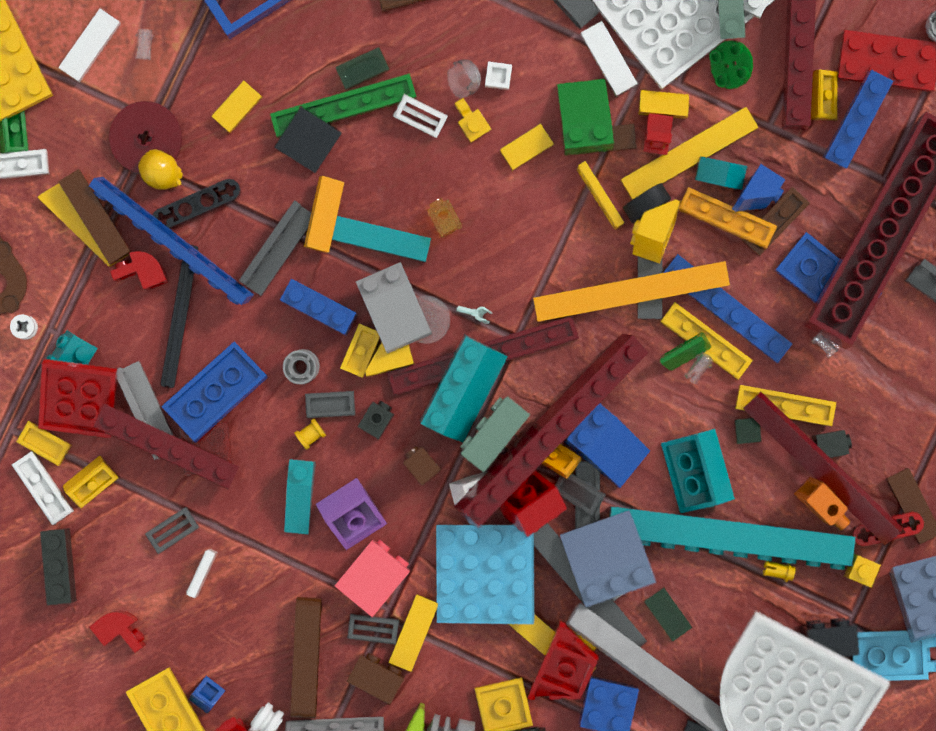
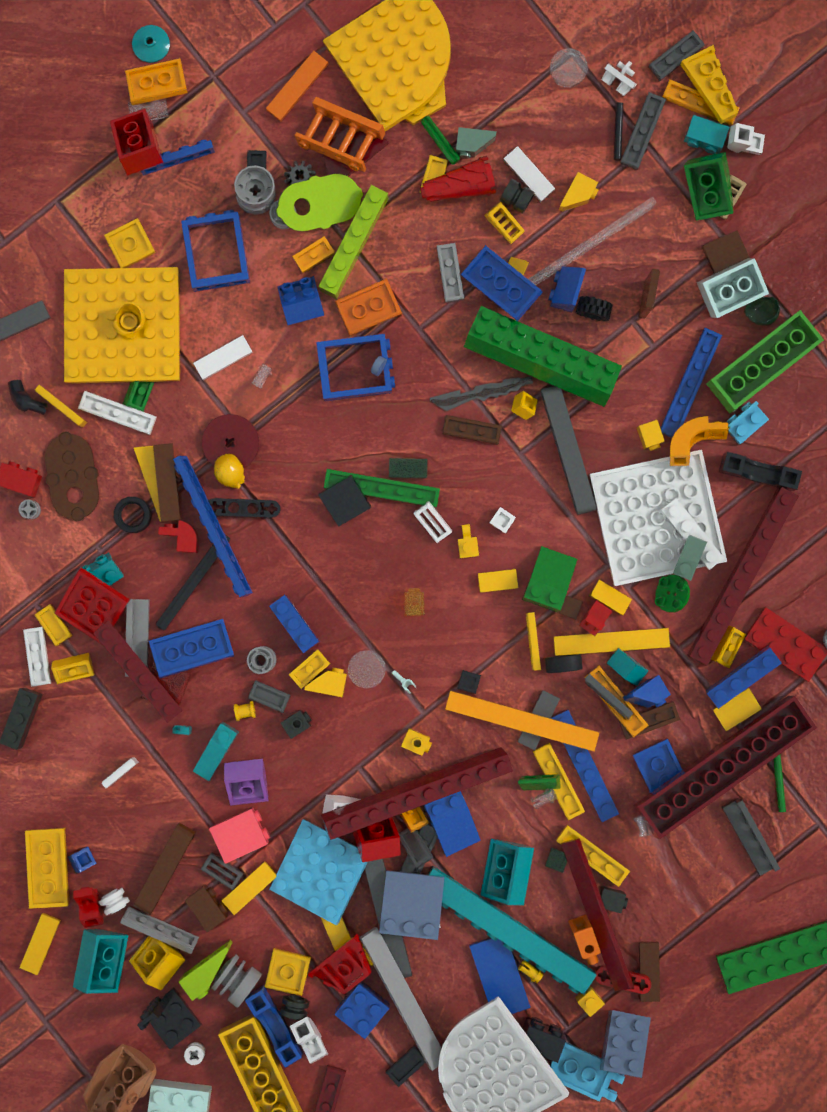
camera: 25 degrees right, 0 degrees up
white wheel [10,314,38,340] -> none
red brick [89,611,146,653] -> none
dark grey tile [145,507,200,554] -> none
yellow tile [212,81,262,133] -> none
dark grey fence [239,200,311,296] -> none
light orange tile [304,176,344,253] -> none
teal tile [332,216,431,262] -> none
light grey slope [356,262,432,354] -> none
dark red tile [387,315,579,396] -> none
reddish brown brick [403,446,441,485] -> none
teal slope [420,334,508,443] -> none
clear hair [447,59,481,98] -> none
sand green brick [460,396,530,472] -> none
white tile [581,21,638,97] -> none
yellow slope [630,200,680,264] -> none
clear green tile [644,587,692,641] -> none
none -> black tyre [114,497,152,533]
none -> teal tile [172,725,192,735]
none -> yellow brick [401,728,432,756]
none -> black tile [457,670,481,694]
none -> blue tile [469,938,531,1014]
none -> dark grey tile [585,674,633,720]
none -> yellow piece [713,688,762,731]

